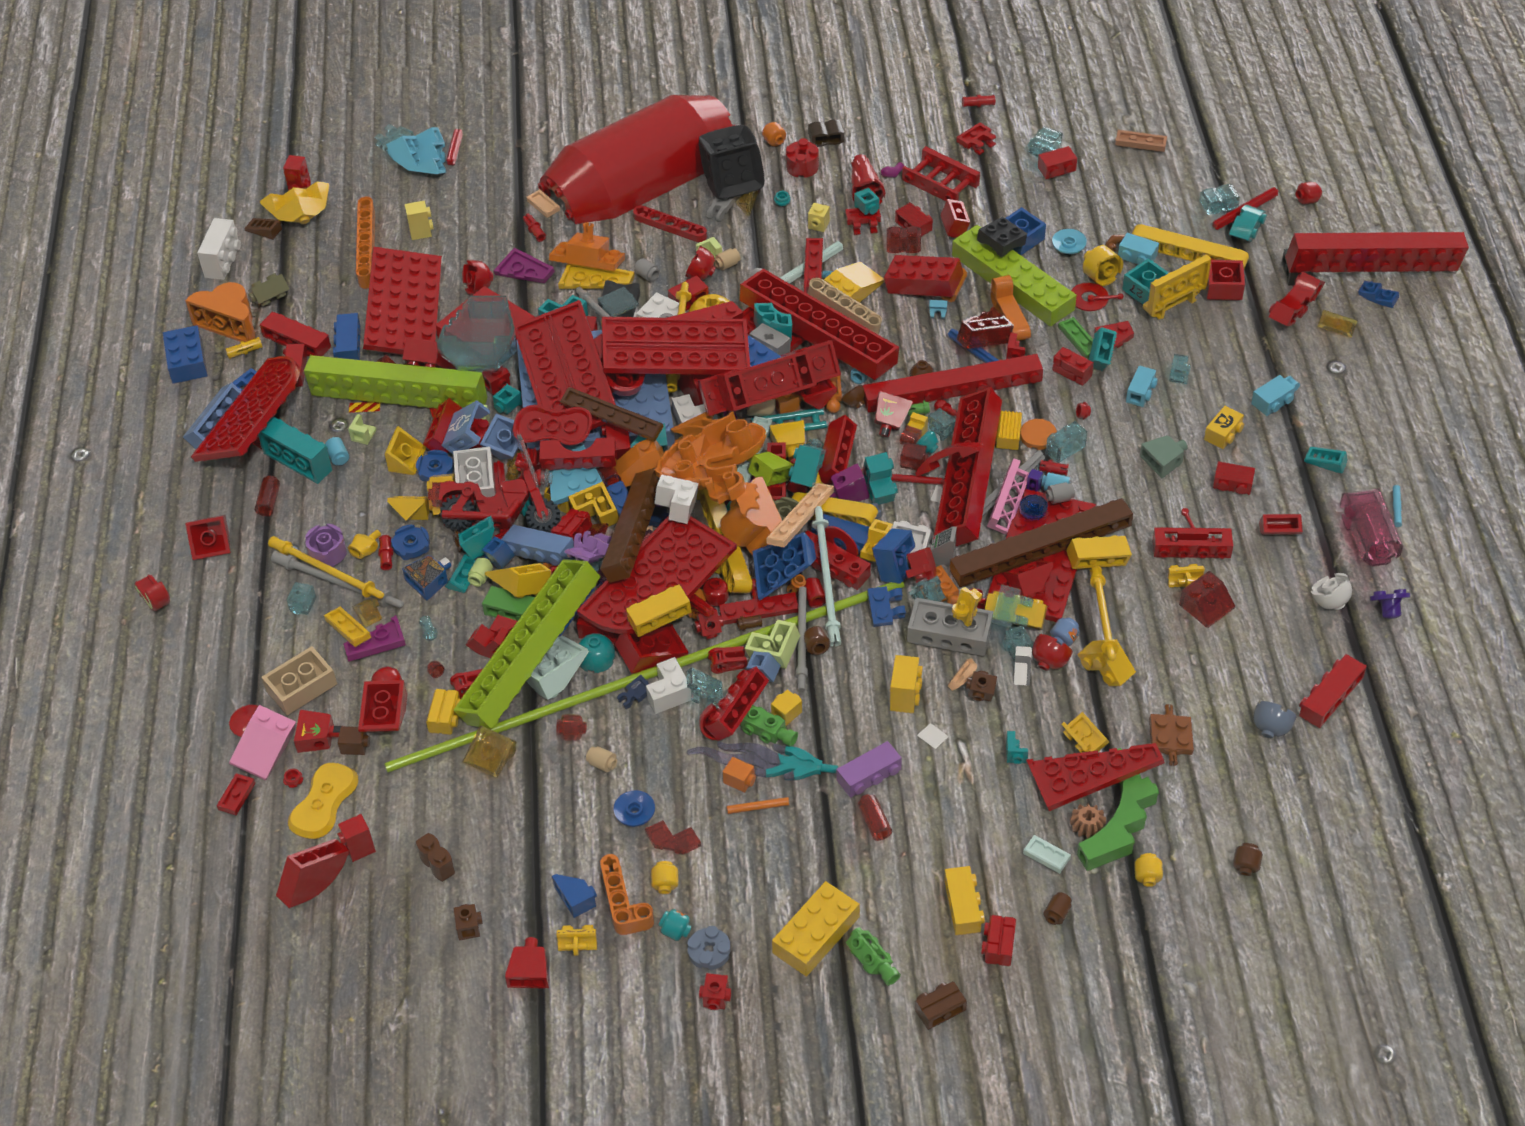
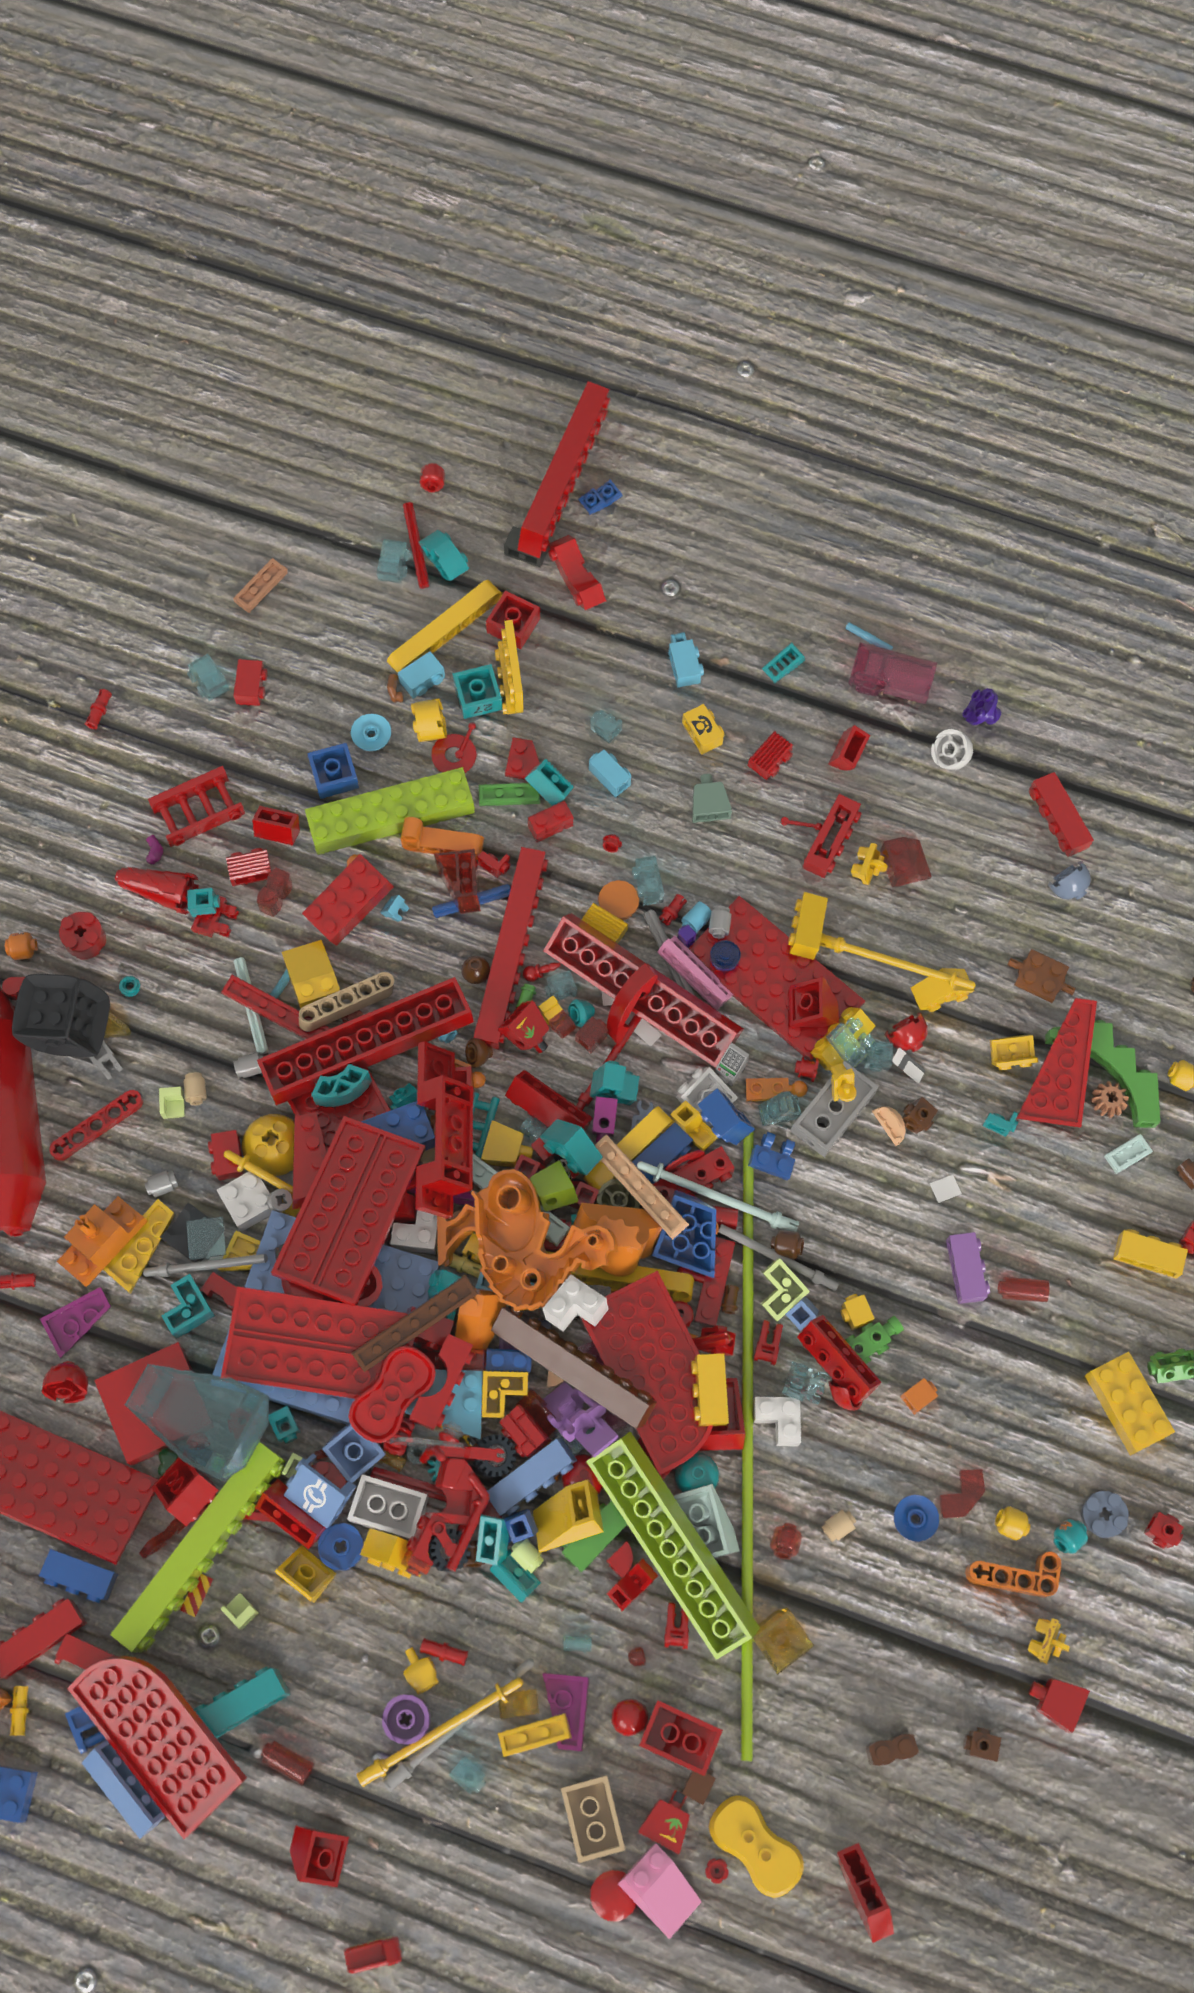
camera: 70 degrees left, 20 degrees up
red plate [216,773,255,816] -> none
medium azure brick [325,437,349,465] -> none
red brick [337,814,376,862] -> none
yellow slope [387,496,431,521] -> none
blue plate [391,525,430,560] -> none
torso [402,555,451,601] -> none
yellow brick [426,689,461,735] -> none
blue slope [552,874,597,918] -> none
dark blue plate [617,675,649,709] -> none
red cylinder [685,245,716,281] -> none
piece [687,742,838,781] -> none
orange bar [727,797,789,814] -> none
light grey brick [749,323,791,356] -> none
dark brown brick [808,120,844,147] -> none
light yellow brick [808,203,830,232] -> none
yellow brick [890,655,923,713] -> none
red brick [906,547,936,584] -> none
reddish brown brick [950,498,1133,588] -> none
red plate [956,122,996,155] -> none
black brick [977,216,1027,258] -> none
medium blue head [1050,617,1080,646] -> none
clear yellow slope [1318,310,1358,338] -> none

